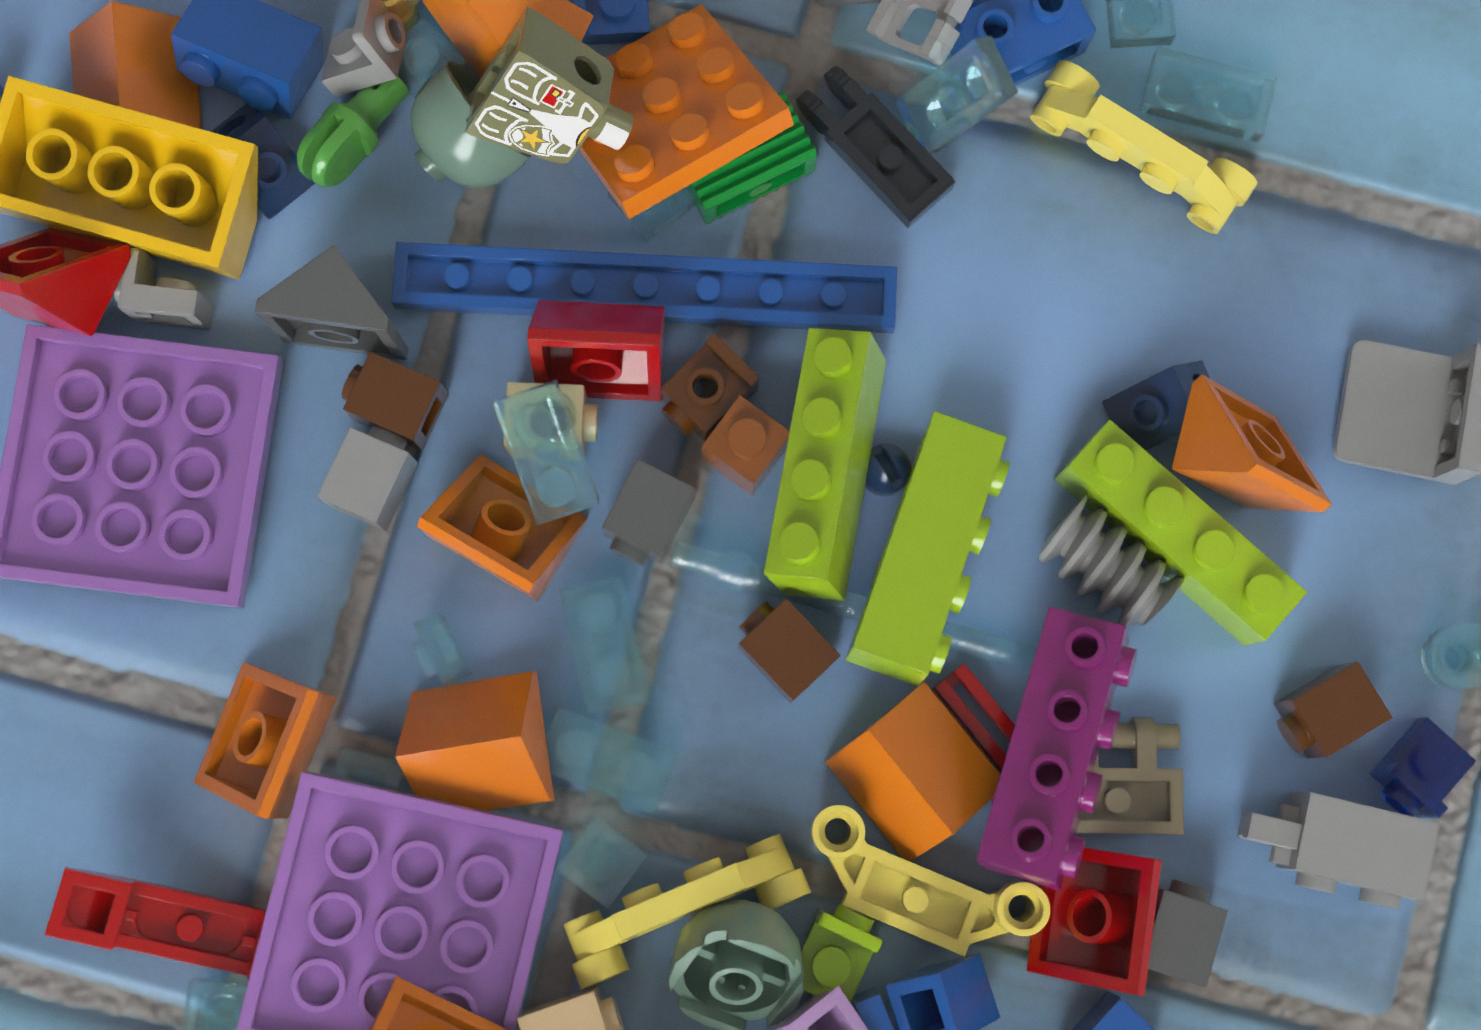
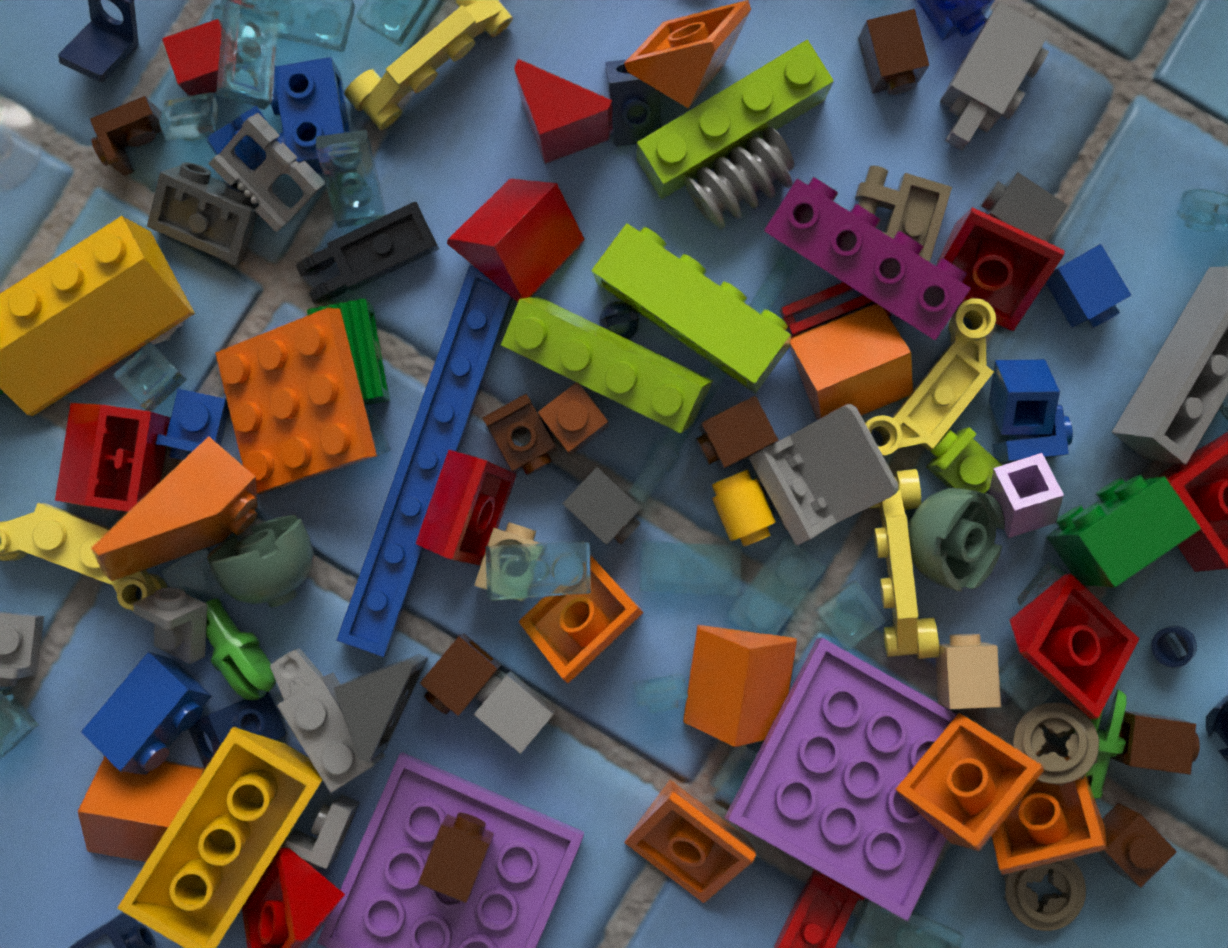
camera: 65 degrees left, 5 degrees up
olive torso [465,6,634,164] -> none
none -> light grey hinge [270,648,385,793]
none -> reddish brown brick [418,812,494,903]
none -> red slope [447,178,585,302]
none -> red slope [514,59,612,164]
none -> yellow brick [712,469,776,547]
none -> light grey bracket [748,404,899,546]

